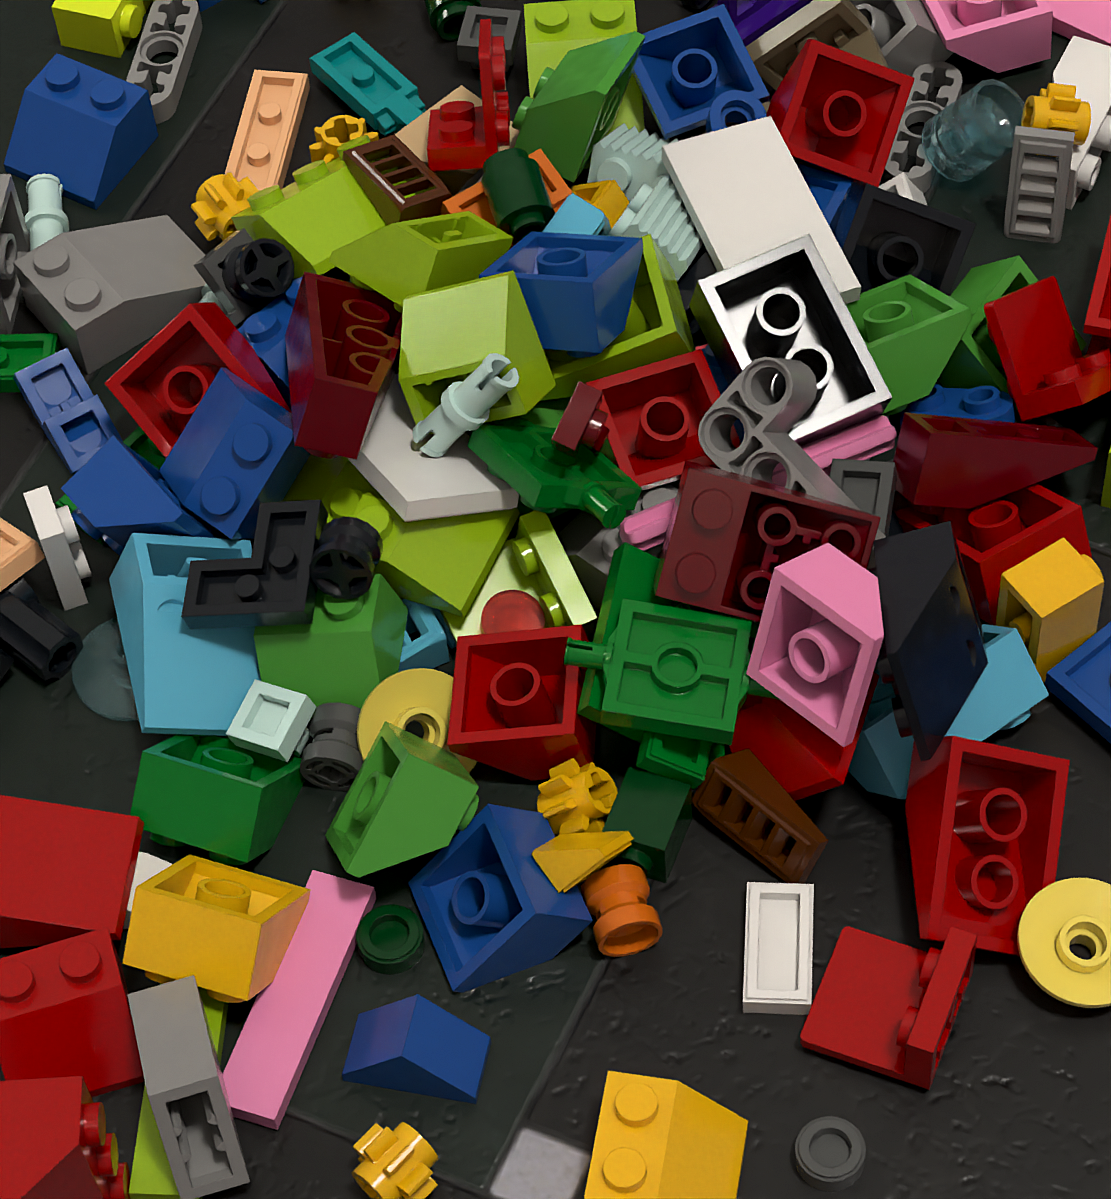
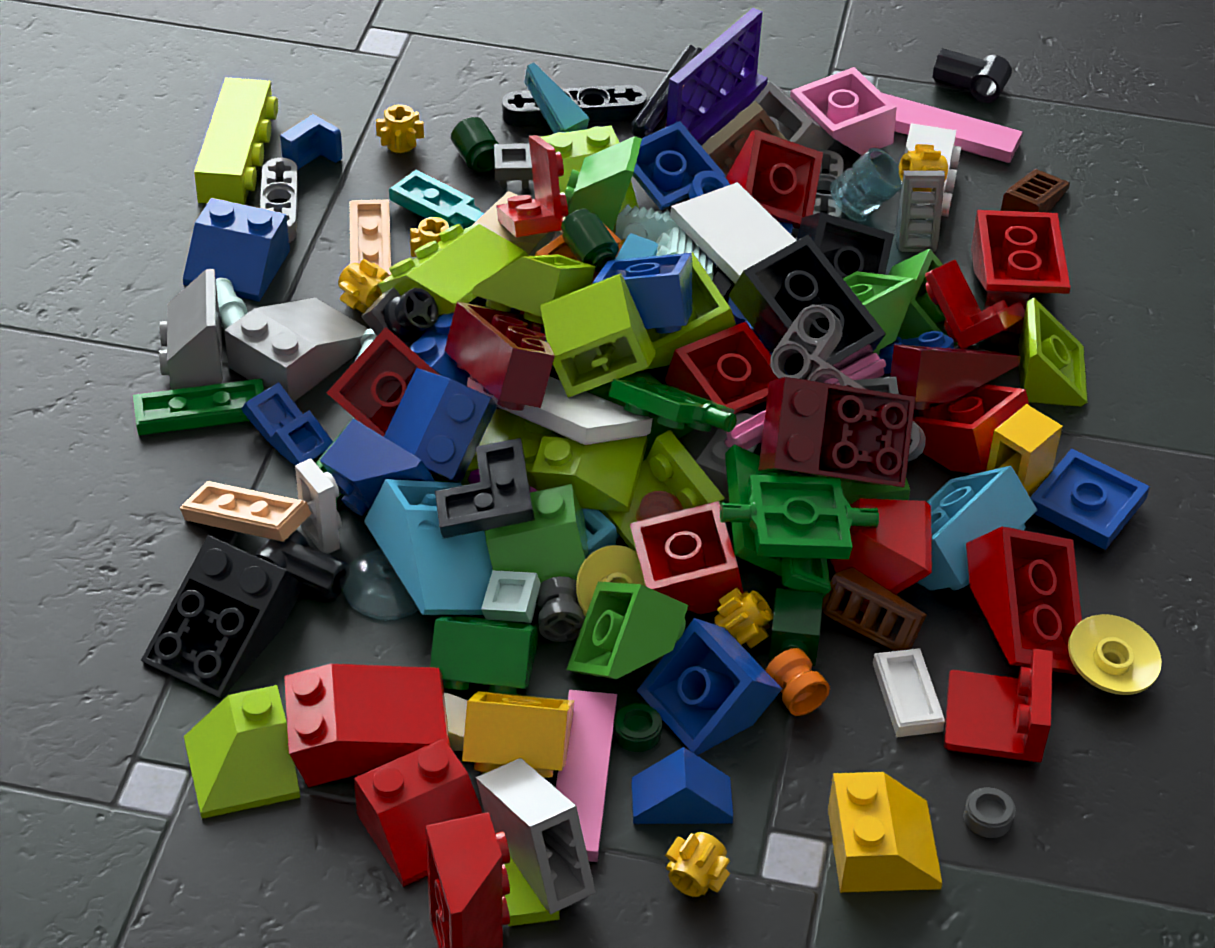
camera: 20 degrees left, 10 degrees down
black wheel [309,517,383,600] -> none
reddish brown slope [342,134,453,225] -> none
light aqua pin [412,353,519,458] -> none
yellow slope [532,831,634,893] -> none
dark red plate [551,381,610,458] -> none
bright pink slope [746,543,884,747] -> none
black slope [866,521,988,761] -> none

